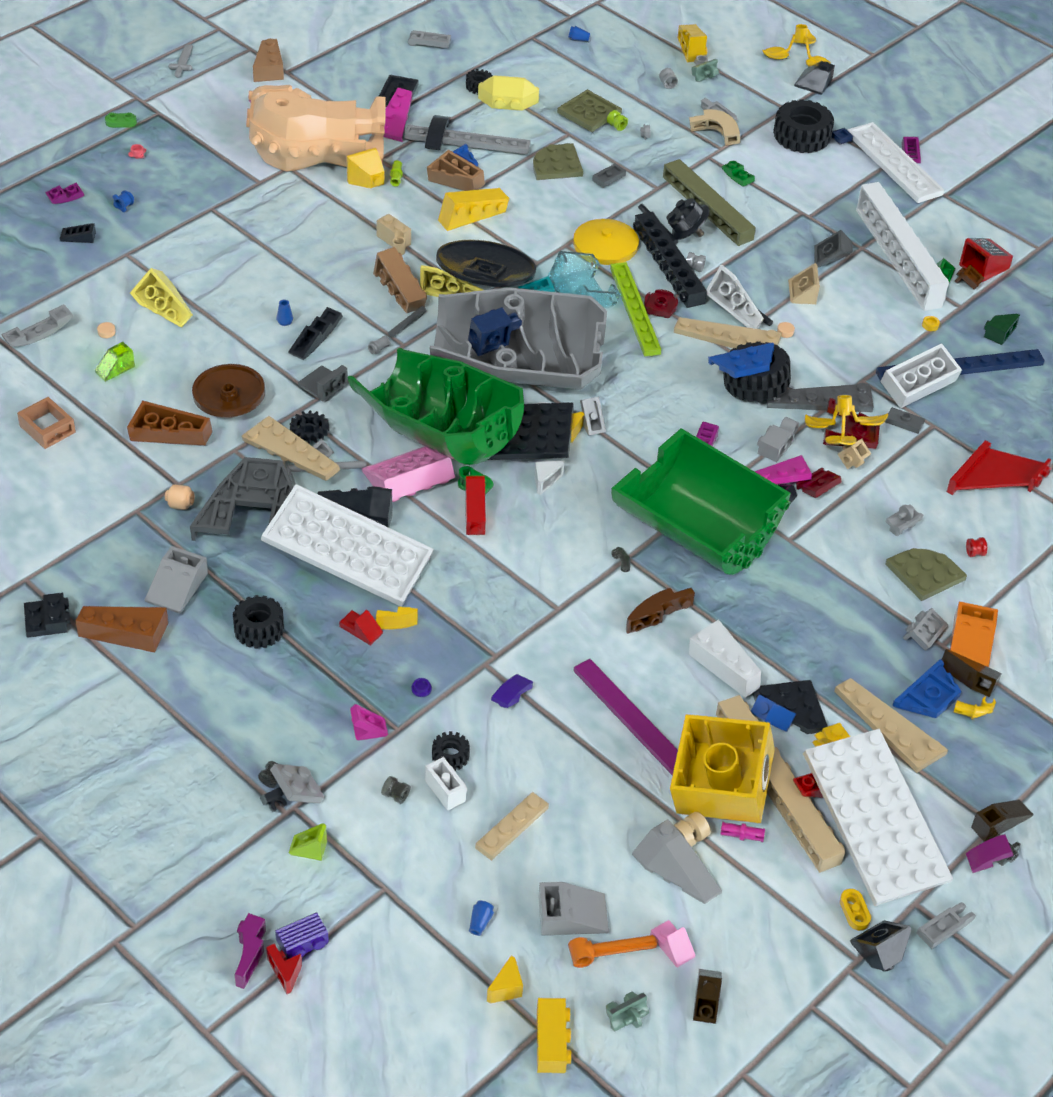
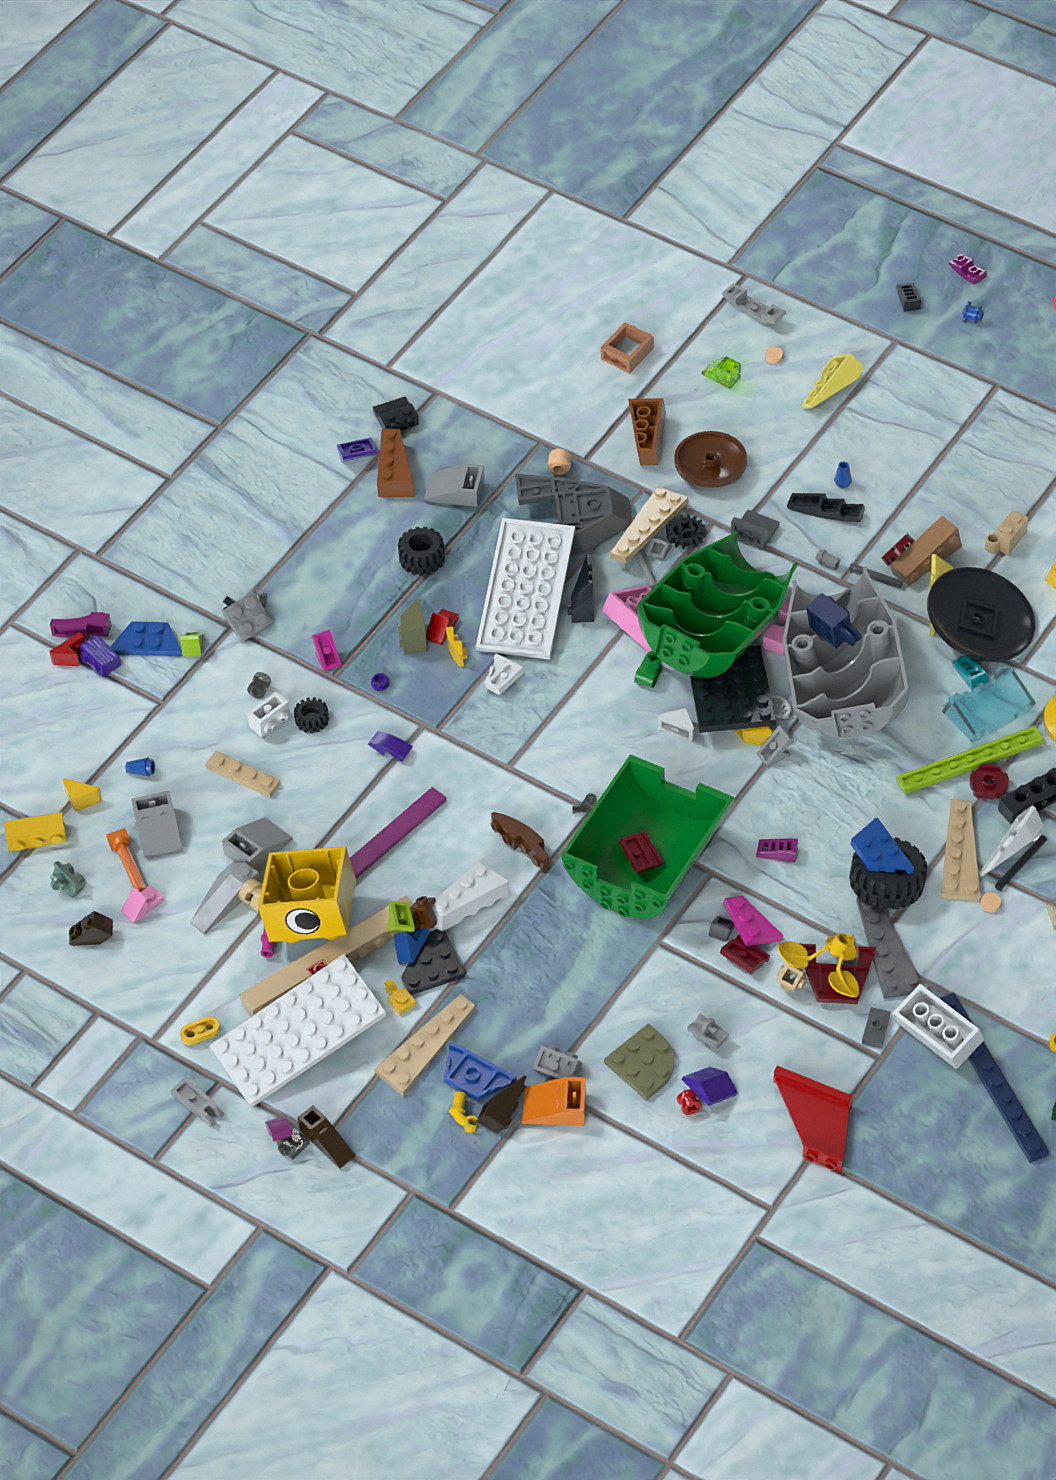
camera: 85 degrees right, 5 degrees up
red slope [465,476,486,535] -> none
light grey hinge [757,417,799,463] -> none
black slope [850,920,912,971] -> none
none -> blue wing [110,621,182,656]
none -> light grey slope [222,817,293,871]
none -> dark purple slope [337,437,378,462]
none -> lime slope [387,901,415,933]
none -> olive slope [398,599,427,654]
none -> reddish brown bracket [410,896,437,929]
none -> white wing [485,654,524,695]
none -> dark red plate [619,830,663,875]
none -> dark purple slope [681,1067,737,1106]
none -> dark red plate [881,533,915,566]

